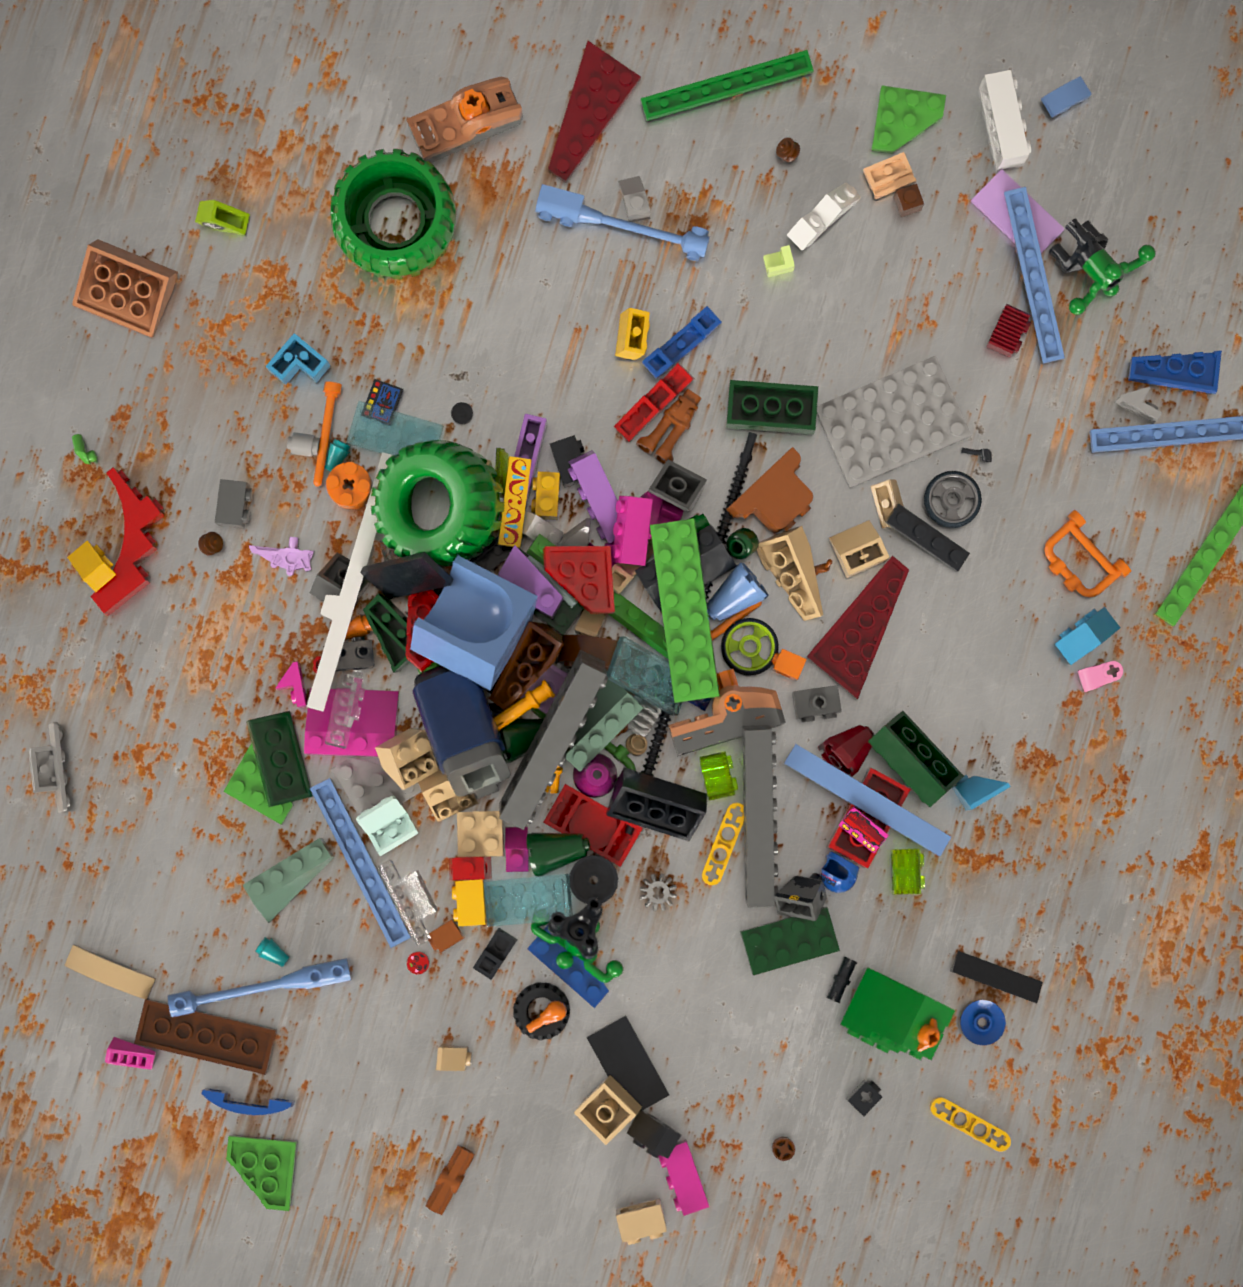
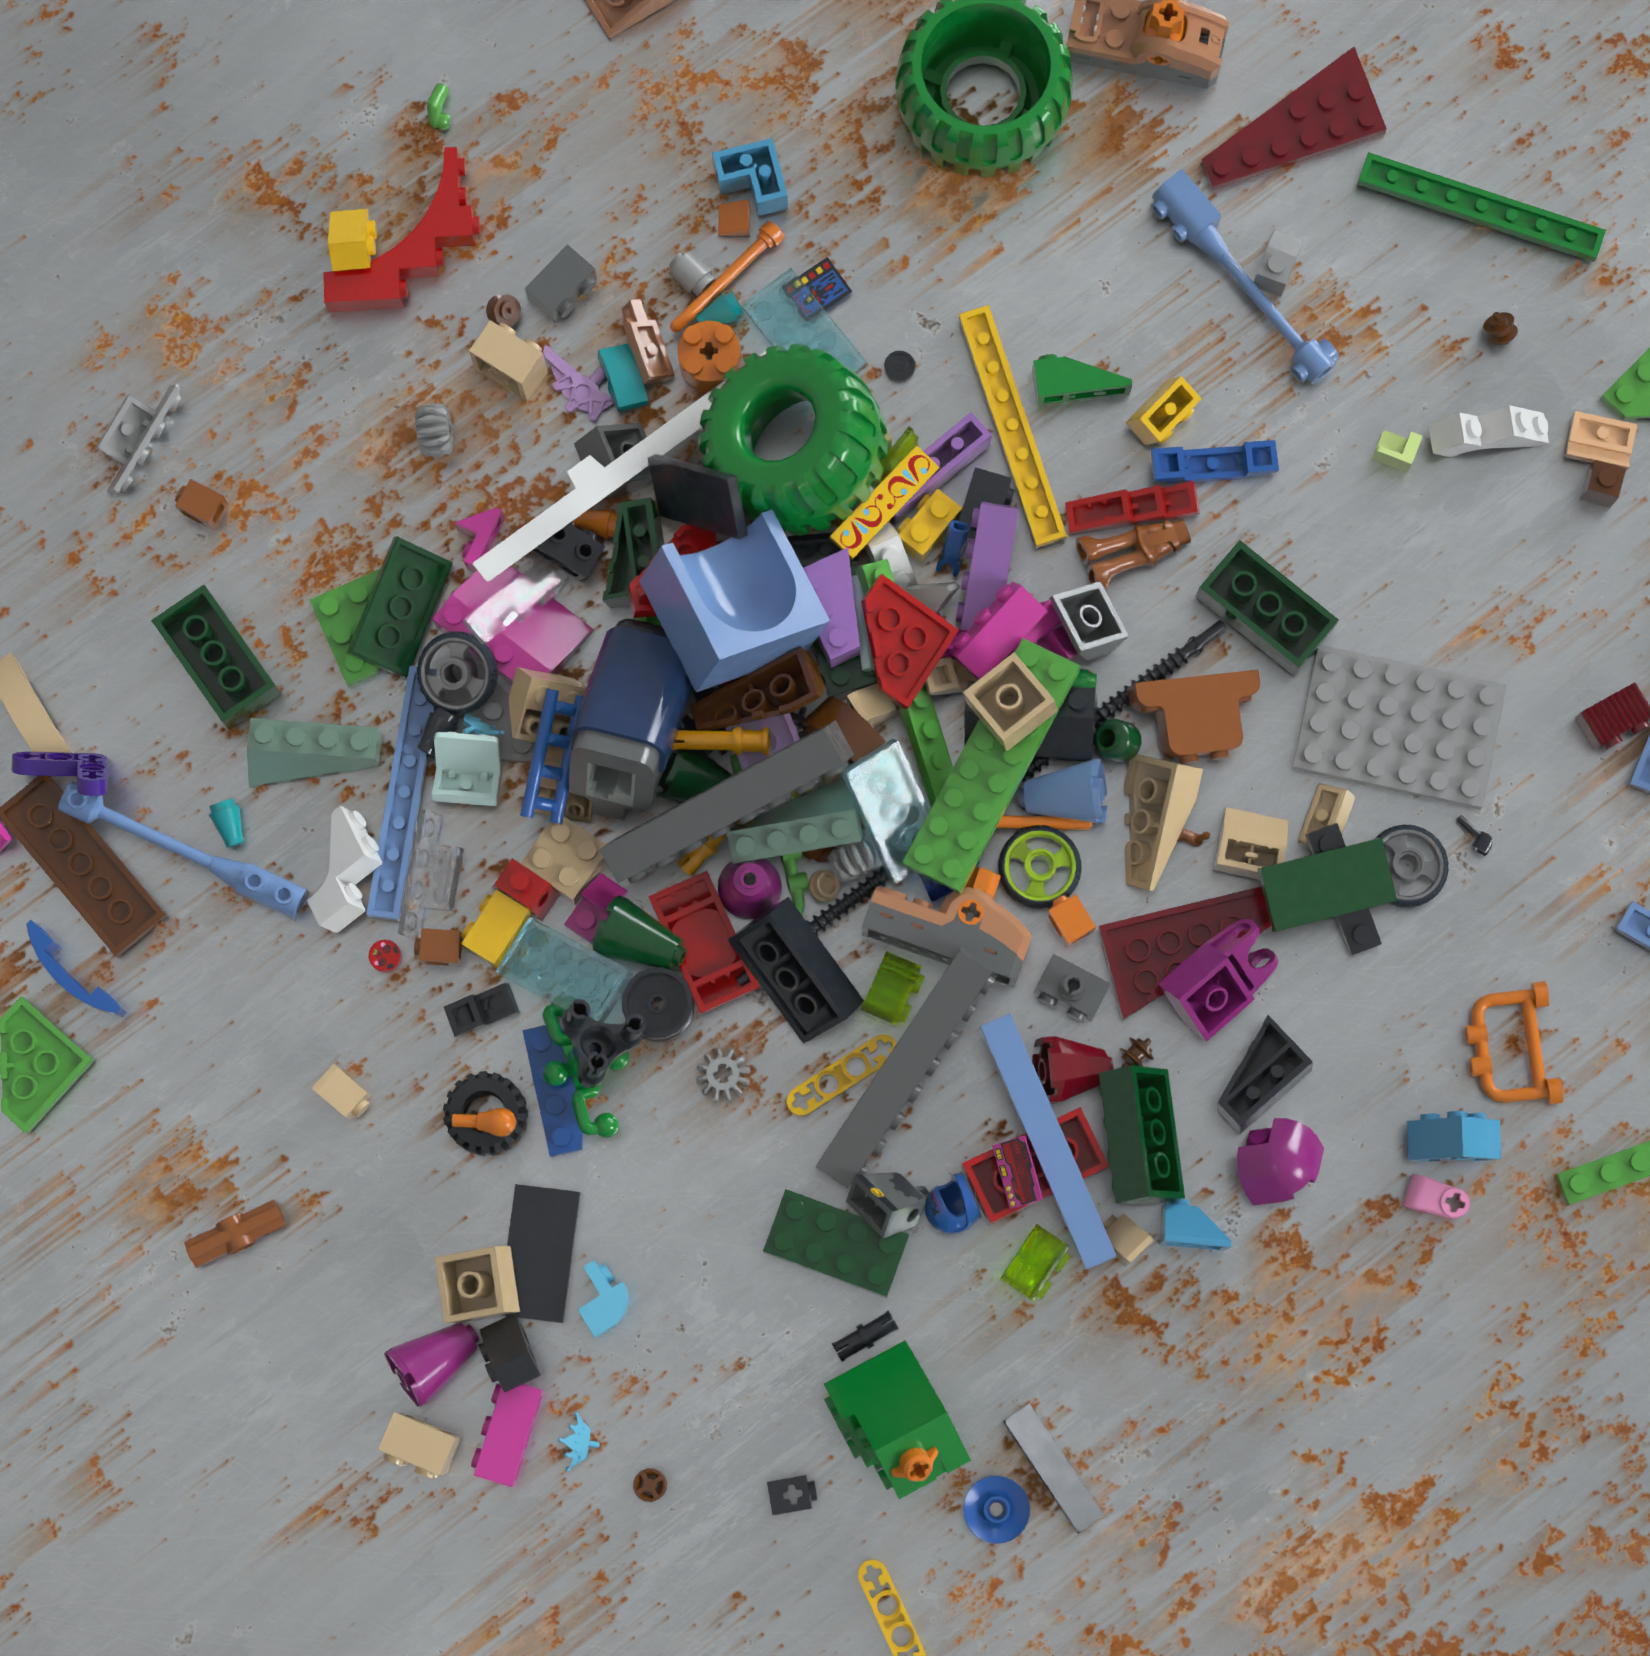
camera: 35 degrees right, 5 degrees down
none -> dark purple beam [11,752,108,796]
none -> dark green brick [151,585,282,730]
none -> dark orange brick [175,479,229,531]
none -> white arch [307,806,382,933]
none -> magenta cone [384,1322,480,1407]
none -> light grey gear [415,403,454,457]
none -> flat silver wheel [417,631,498,714]
none -> black cone [417,707,459,757]
none -> medium azure piece [463,713,505,735]
none -> tan brick [469,320,548,402]
none -> blue bar [520,688,584,824]
none -> medium azure piece [558,1411,600,1471]
none -> medium azure brick [578,1260,629,1339]
none -> teal slope [598,343,648,411]
none -> nougat hinge [621,299,675,384]
none -> orange slope [718,200,750,236]
none -> blue bar [936,520,970,577]
none -> yellow plate [959,305,1067,548]
none -> tan brick [963,652,1058,751]
none -> green slope [1032,354,1132,406]
none -> tan slope [1103,1213,1154,1266]
none -> reddish brown wheel [1119,1037,1154,1067]
none -> magenta brick [1158,919,1278,1042]
none -> black wedge [1217,1015,1313,1134]
none -> magenta brick [1237,1118,1324,1205]
none -> dark green tile [1257,838,1397,932]

